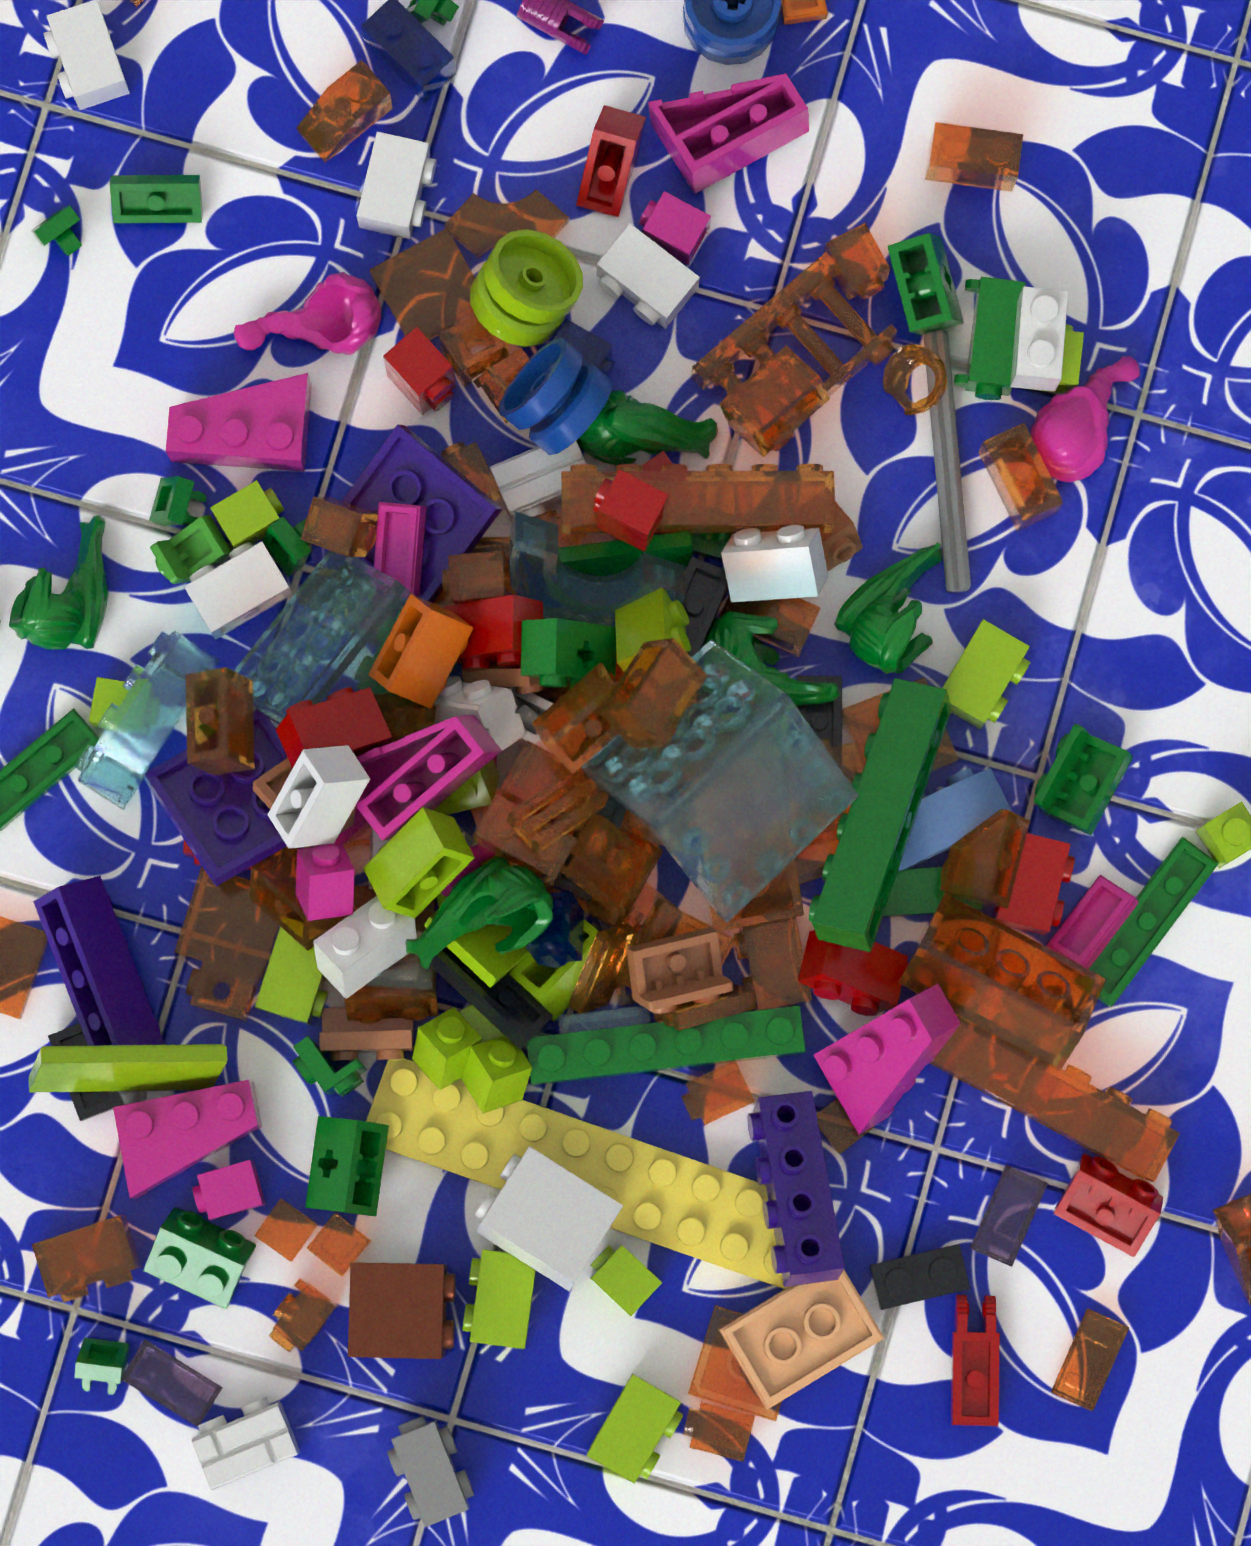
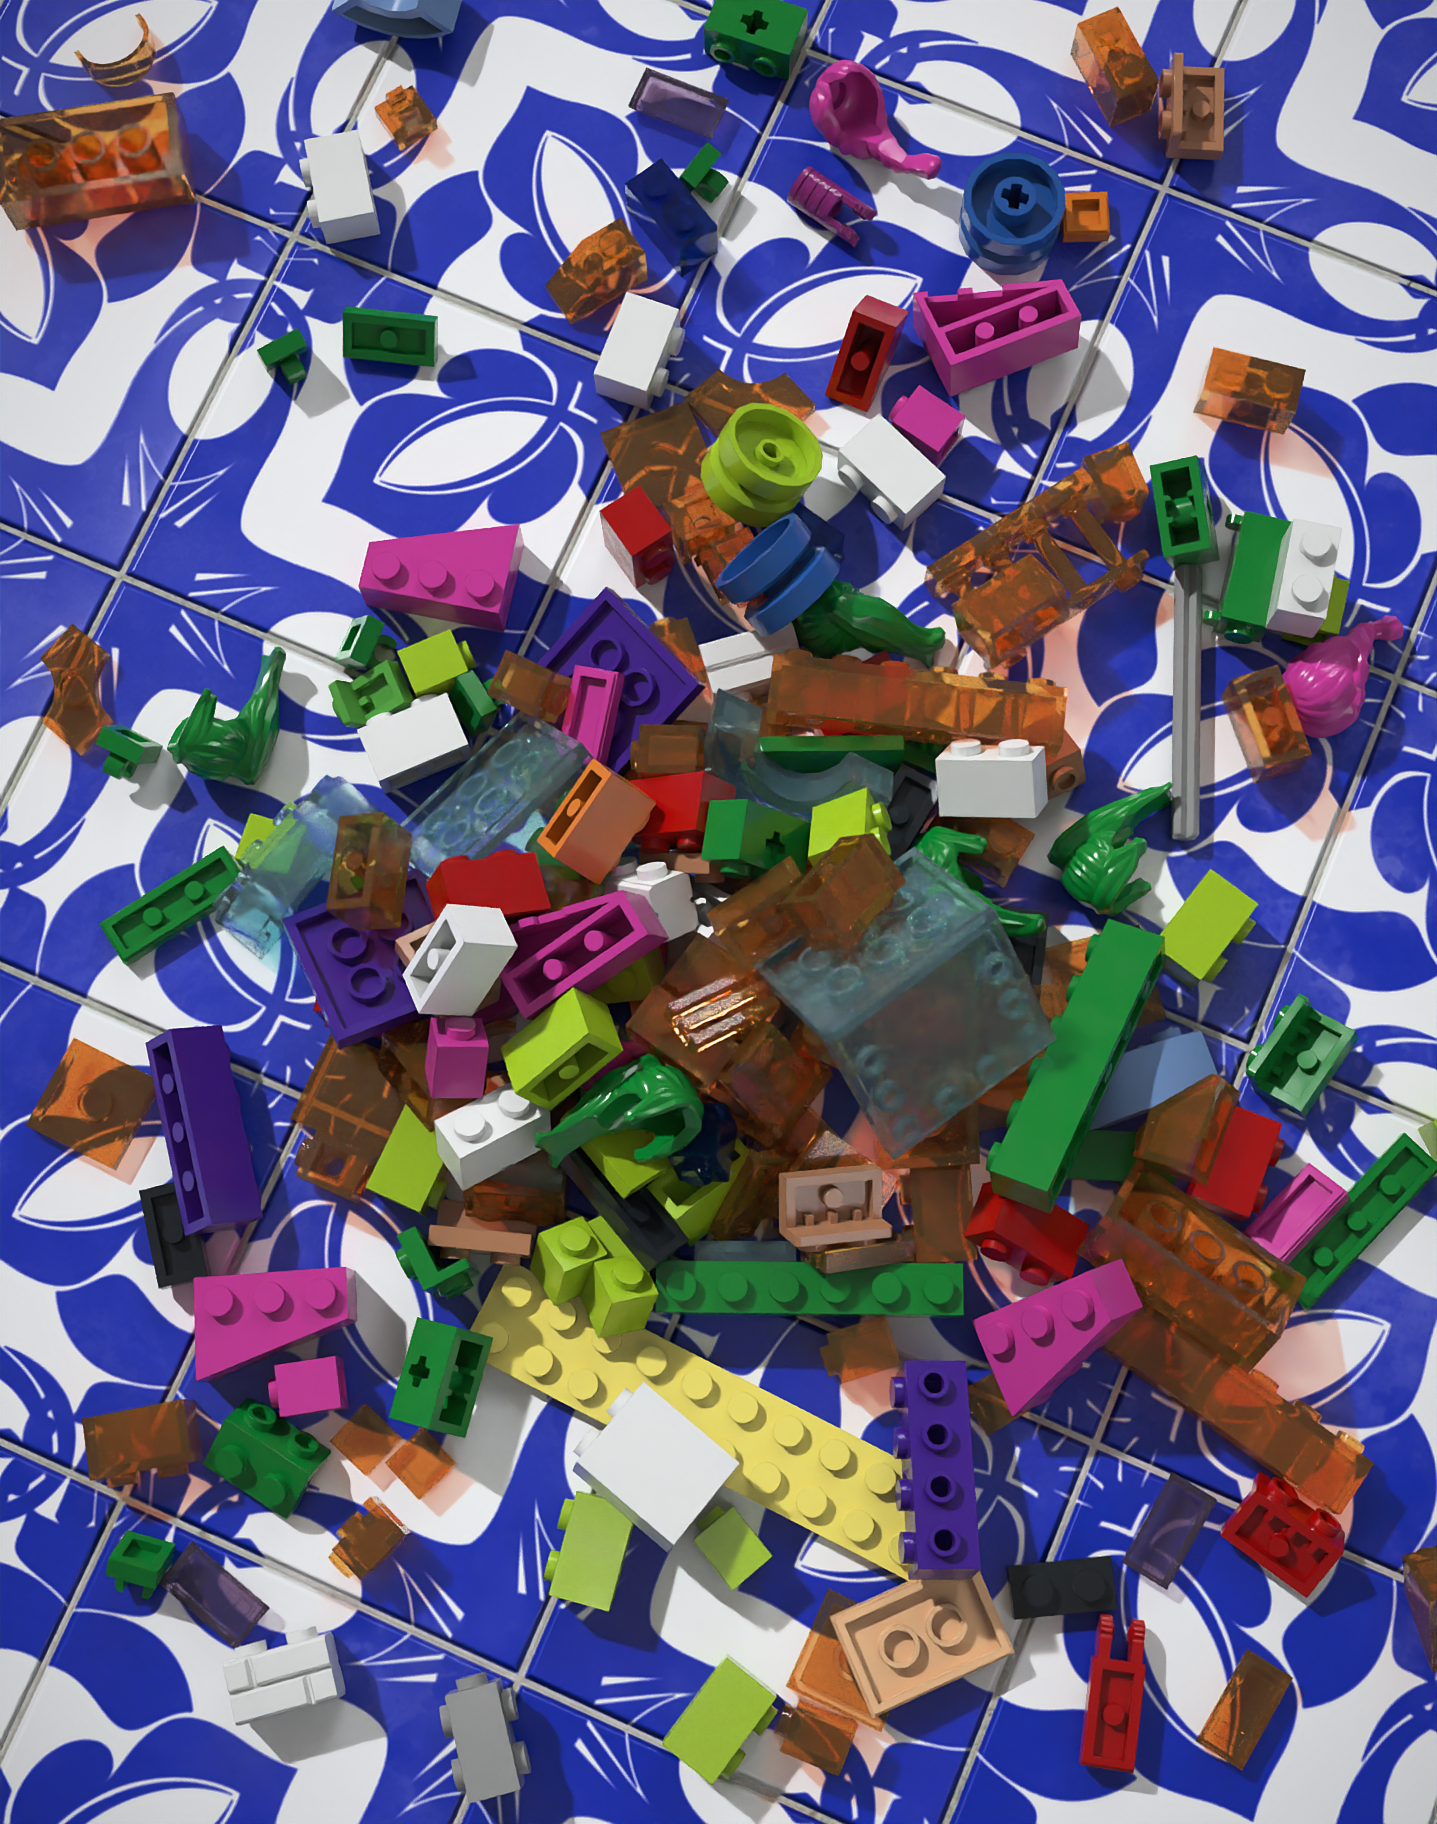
camera: 15 degrees right, 5 degrees down
lime tile [28,1044,228,1093] -> none
dark pink hair [233,272,381,355] -> none
copper brick [348,1262,456,1359] -> none
red brick [593,469,669,552] -> none
clear orange piece [883,343,948,415] -> none

